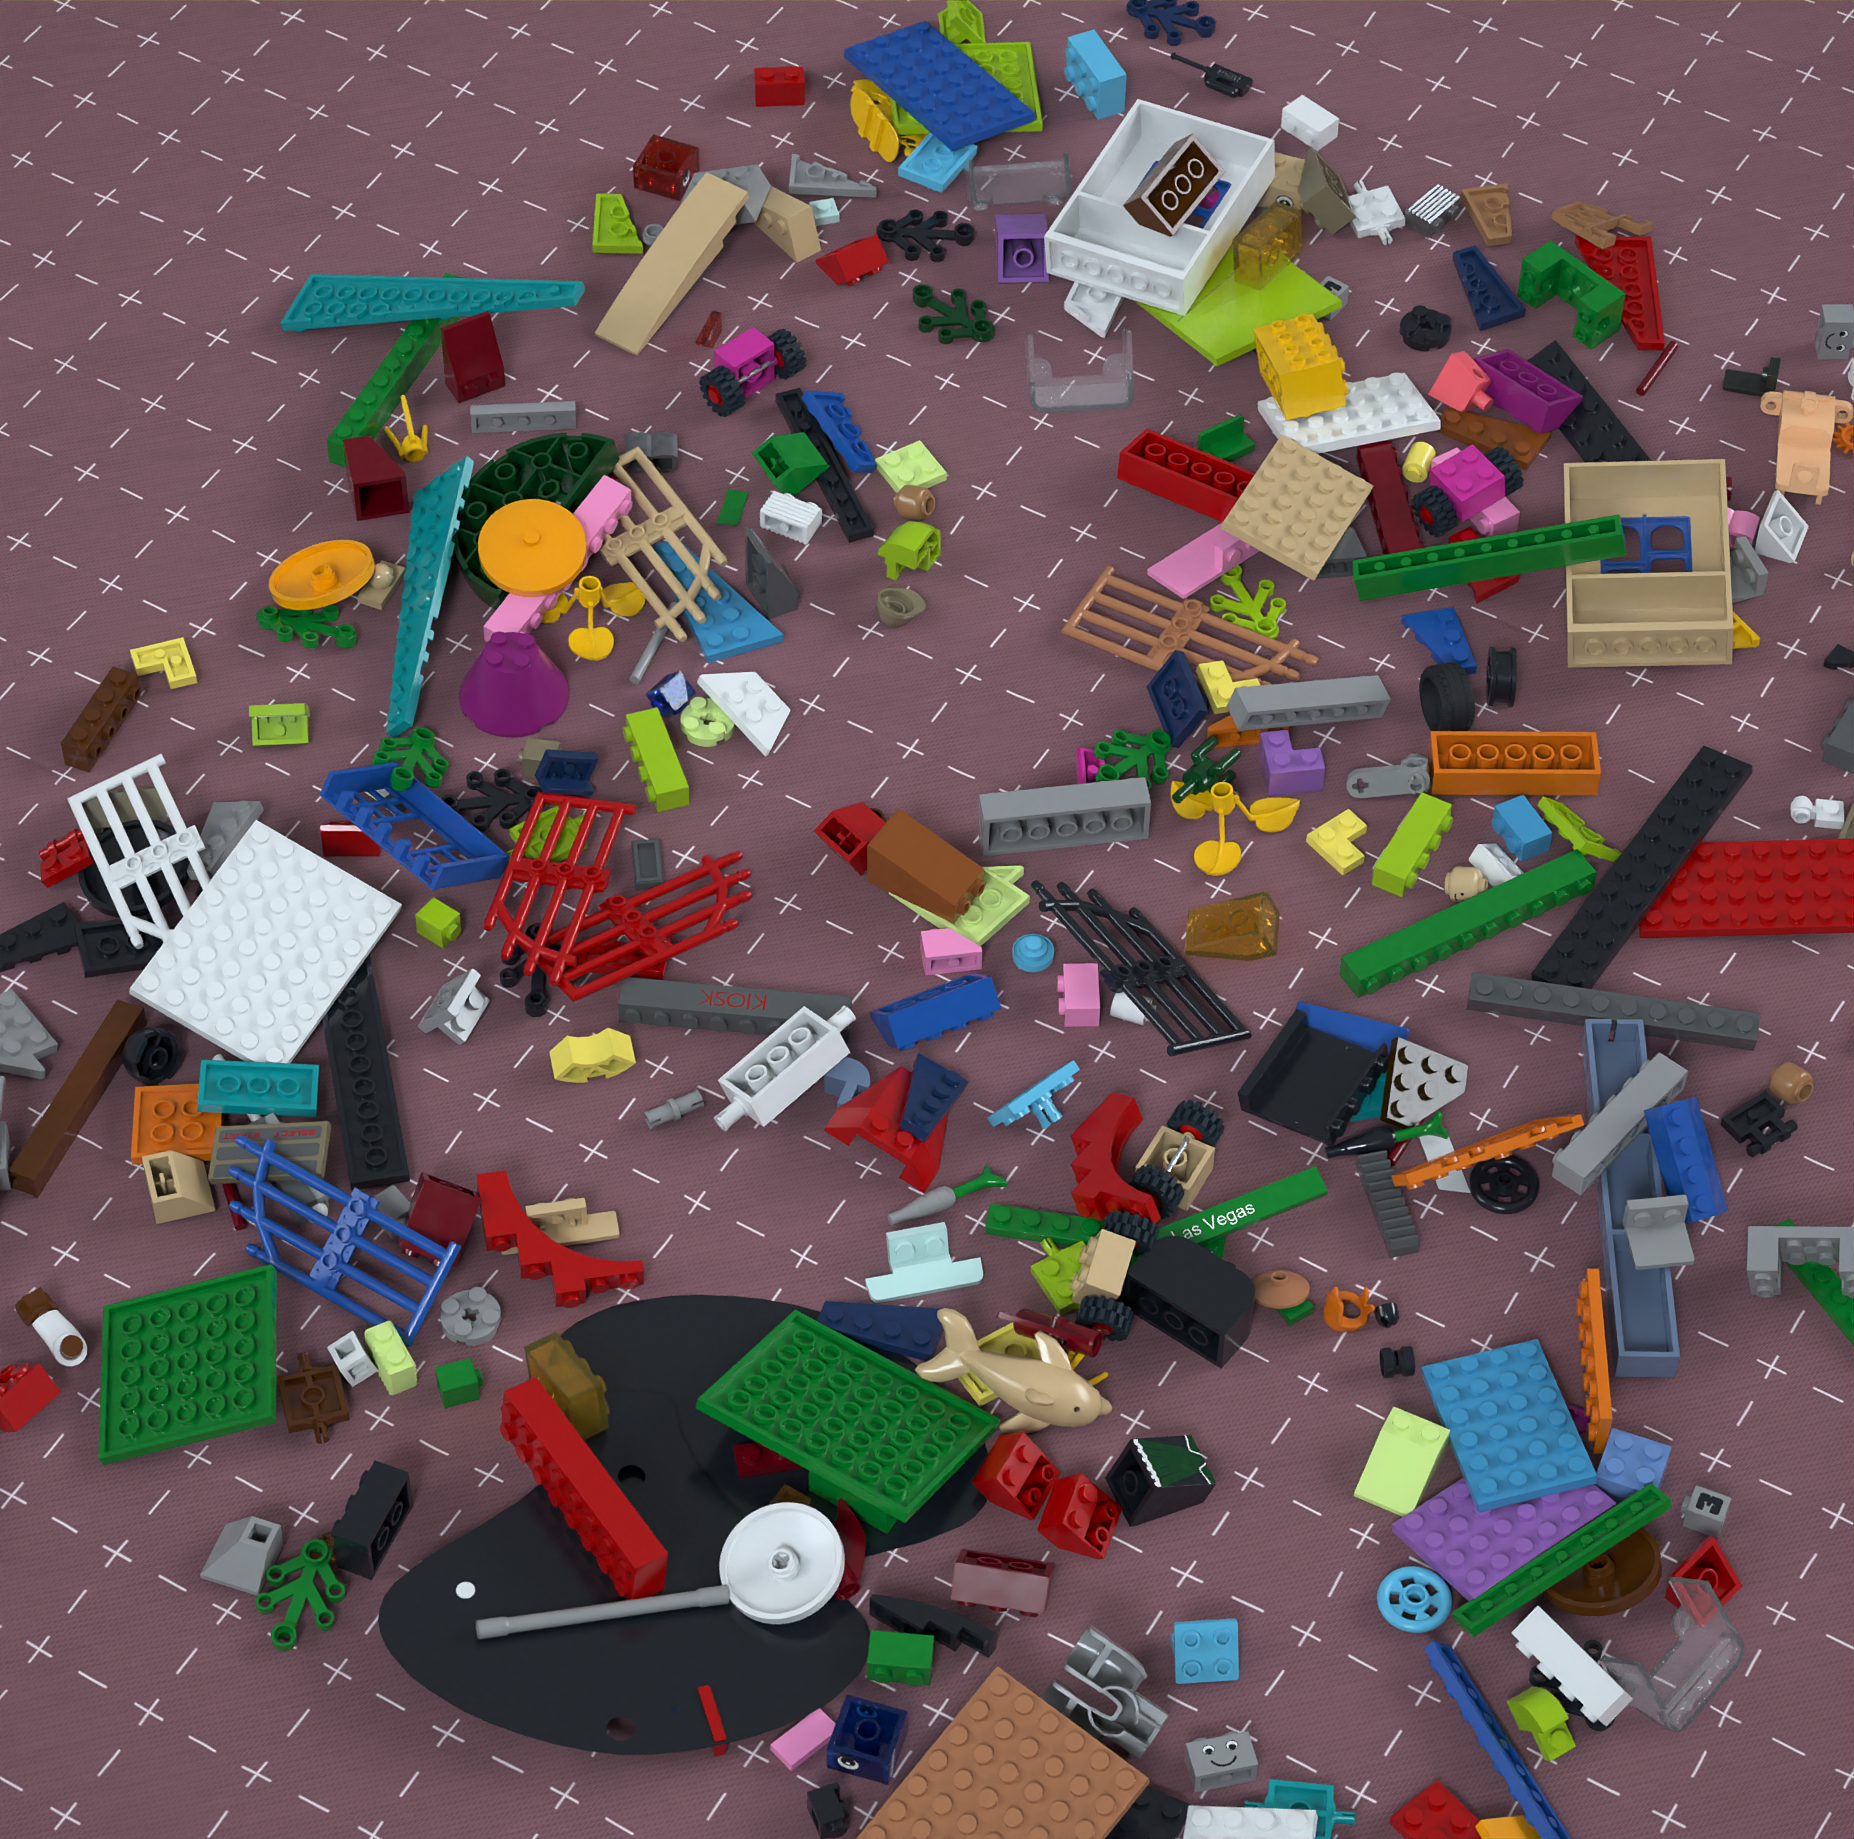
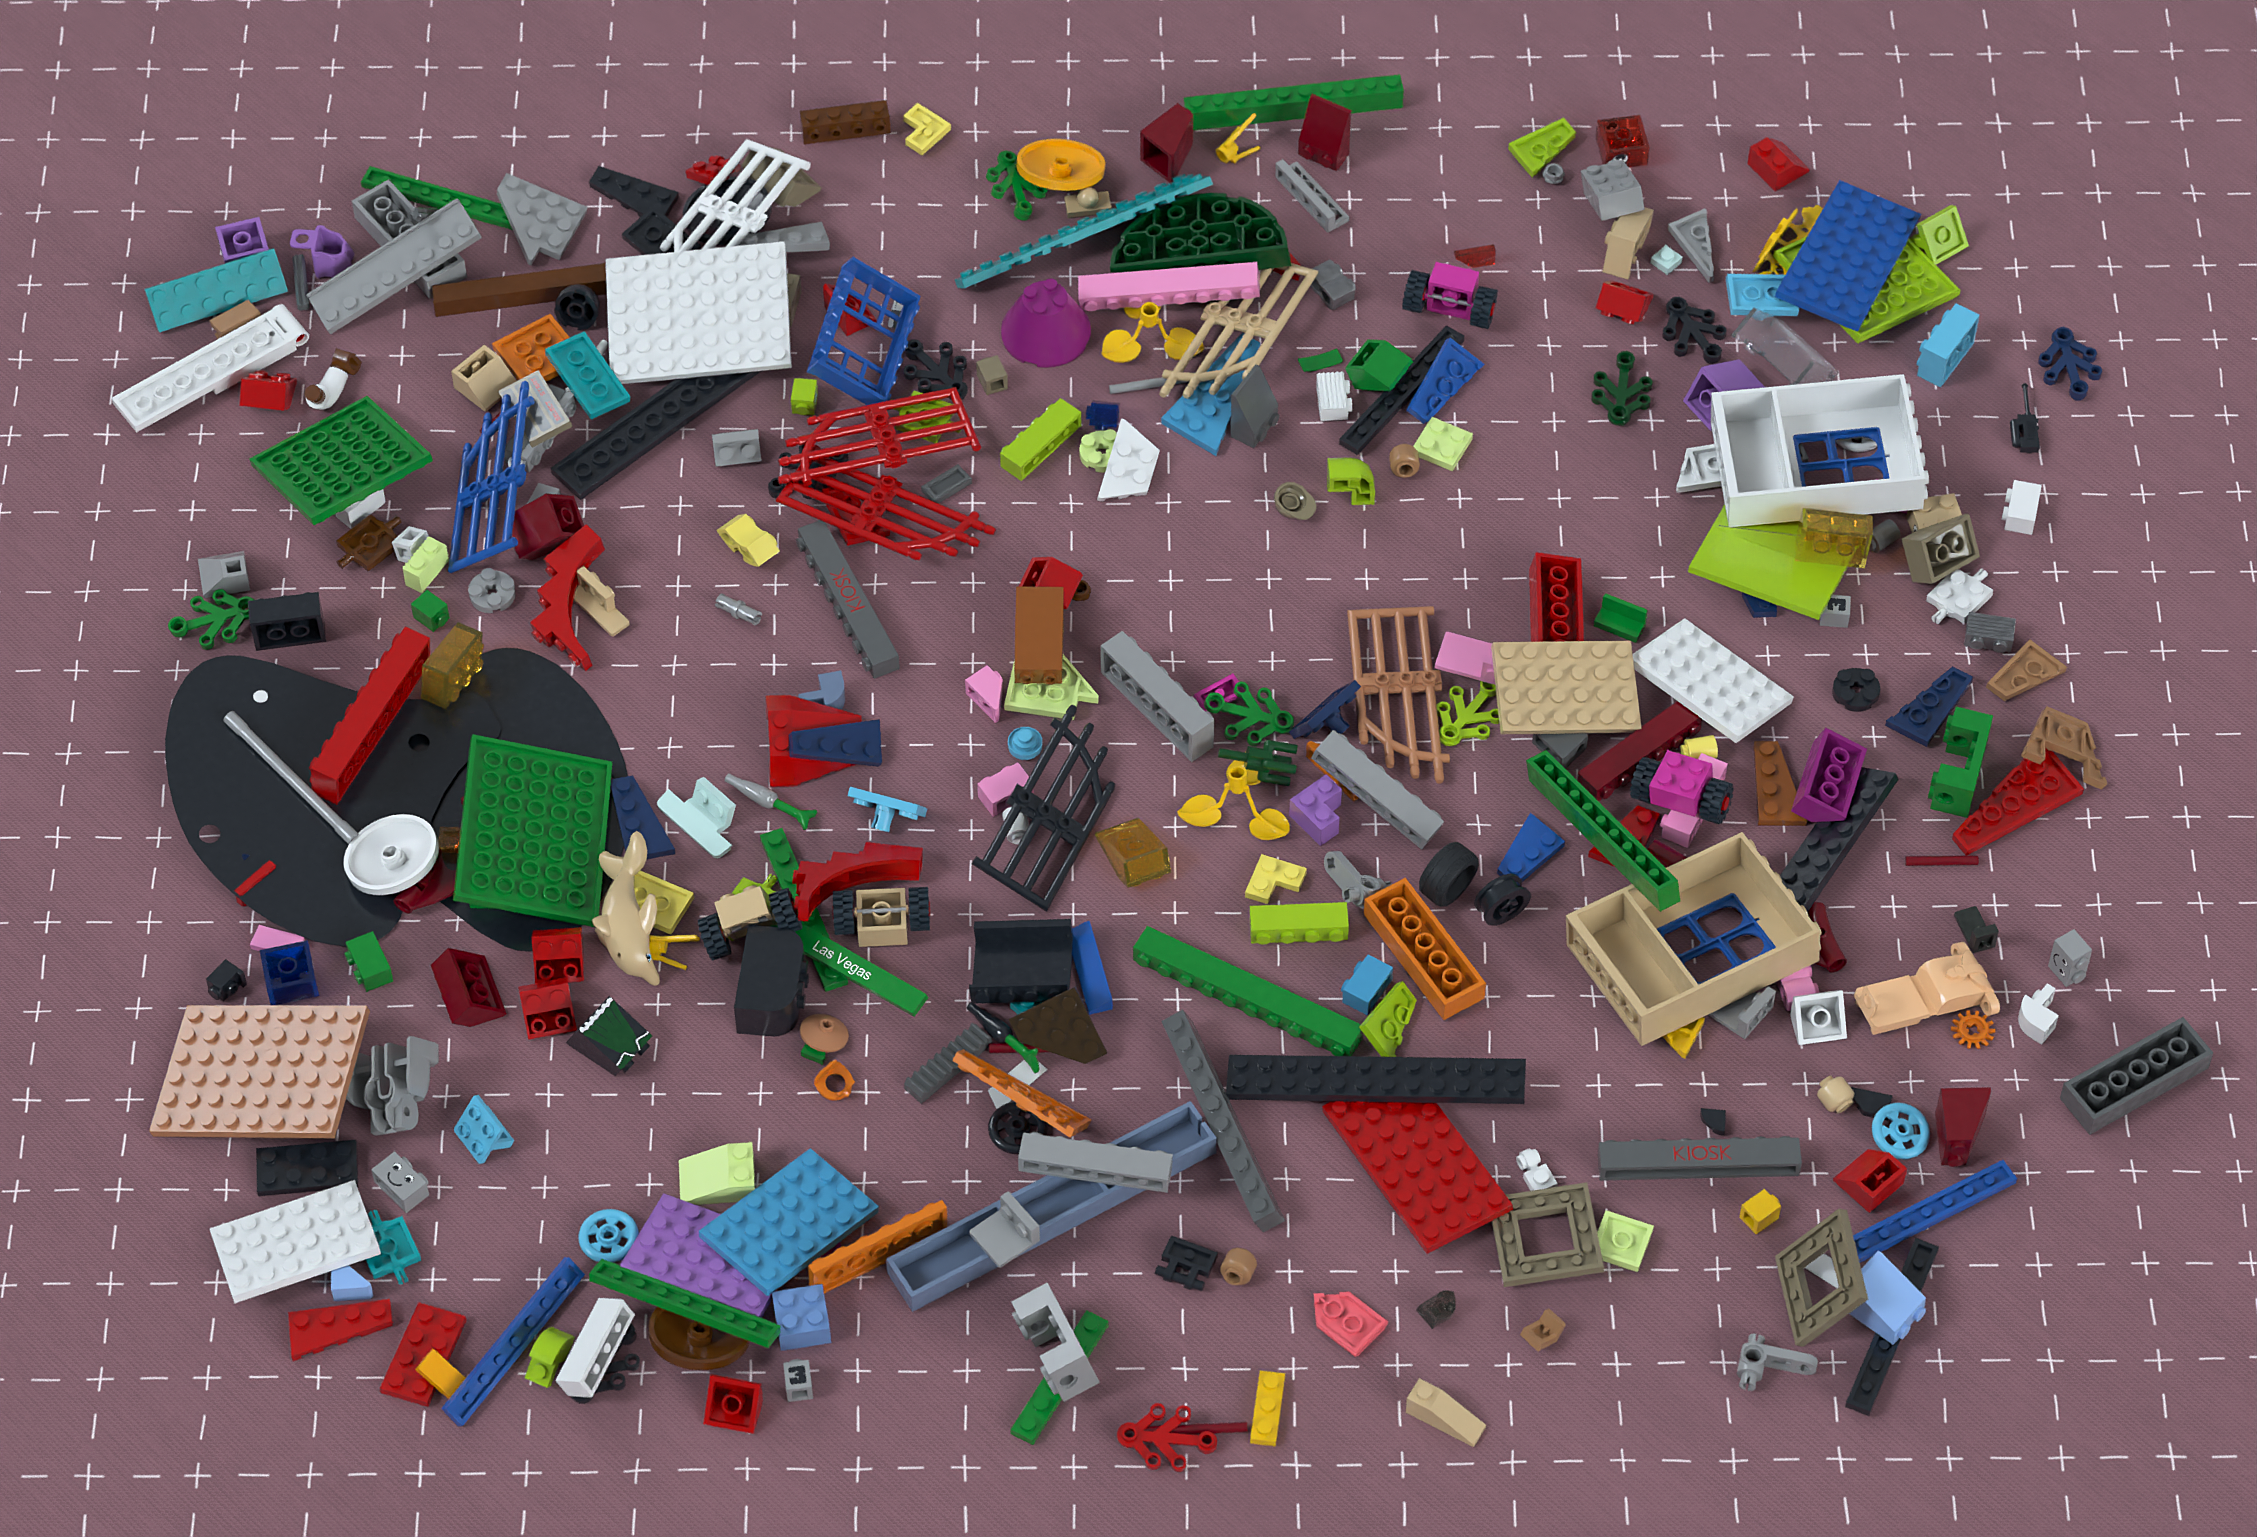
camera: 60 degrees right, 5 degrees up
lime bracket [249,703,310,746] -> none
teal wing [280,274,585,332] -> none
green plant [372,727,449,792] -> none
light orange dish [478,499,587,597] -> none
dark blue bracket [535,749,599,796] -> none
tan slope [595,172,749,356] -> none
white brick [714,1005,856,1132] -> none
blue slope [869,973,1001,1051] -> none
black slope [869,1594,996,1658] -> none
dark red pin [996,1309,1103,1358] -> none
clear windscreen [1024,327,1134,413] -> none
reddish brown slope [1123,134,1225,237] -> none
light yellow plate [1196,660,1260,714] -> none
yellow brick [1253,314,1349,421] -> none
black hinge [1374,1303,1399,1328] -> none
black wheel [1379,1346,1415,1378] -> none
coral torso [1428,351,1494,412] -> none
tan head [1445,866,1488,903] -> none
white slope [1469,843,1524,887] -> none
clear windscreen [1599,1577,1744,1732] -> none
blue slope [1644,1096,1728,1223] -> none

